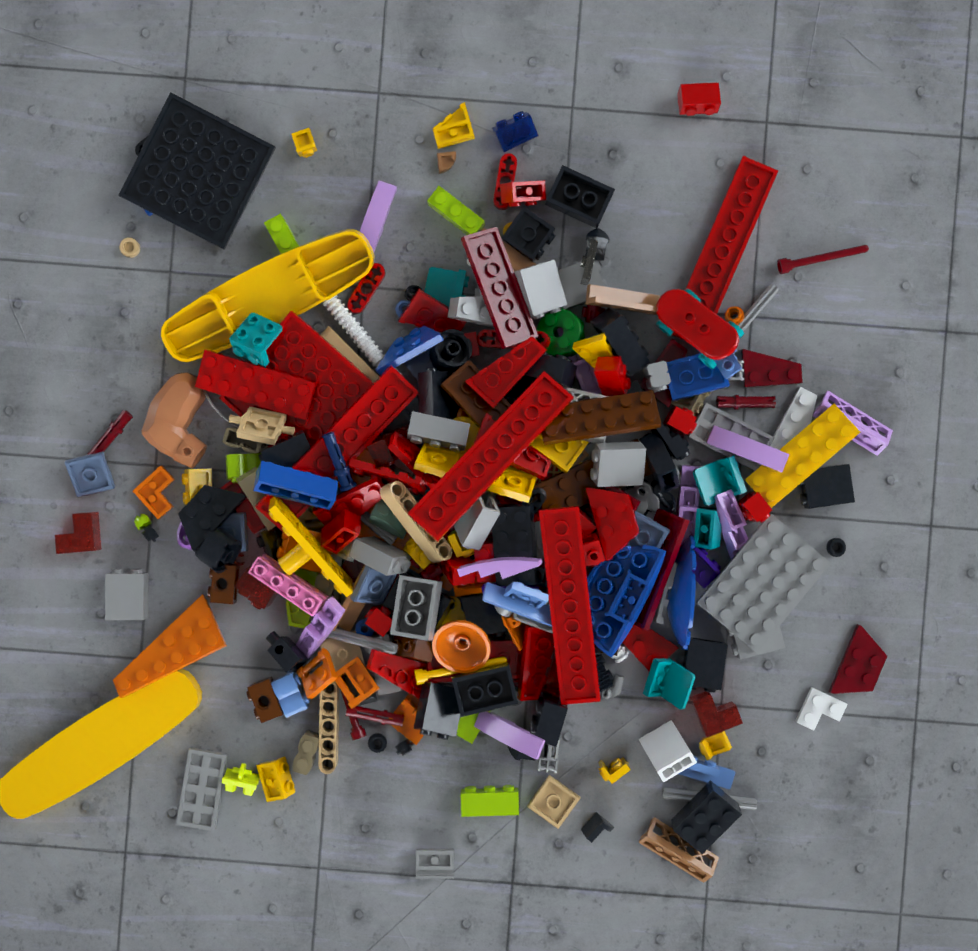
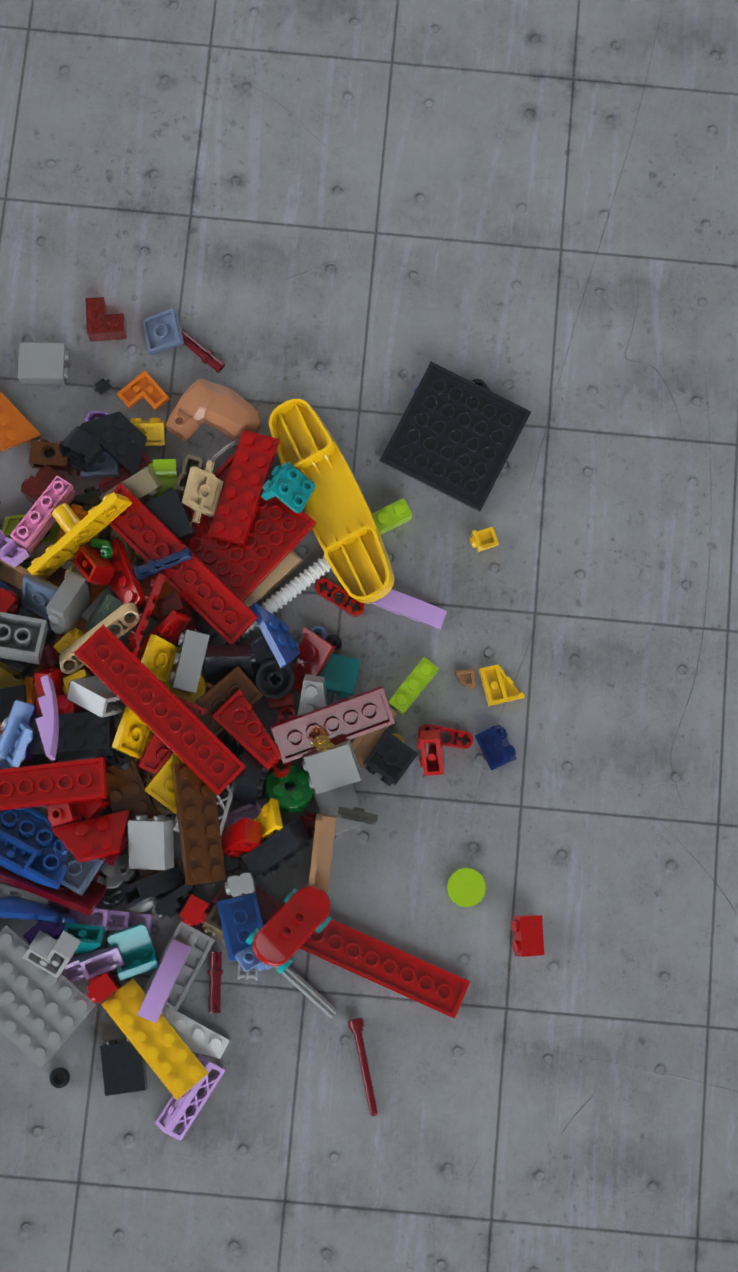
camera: 90 degrees right, 10 degrees down
tan tile [119,238,140,258] -> none
lime hinge [134,513,152,530] -> none
blue brick [253,461,338,510] -> none
black brick [545,165,615,228] -> none
black tile [585,228,610,261] -> none
orange plate [725,306,744,325] -> none
dark red wing [741,349,803,388] -> none
none -> light grey brick [23,930,81,978]
none -> green arm [91,538,113,559]
none -> clear yellow plate [310,736,334,751]
none -> lime tile [446,868,486,907]

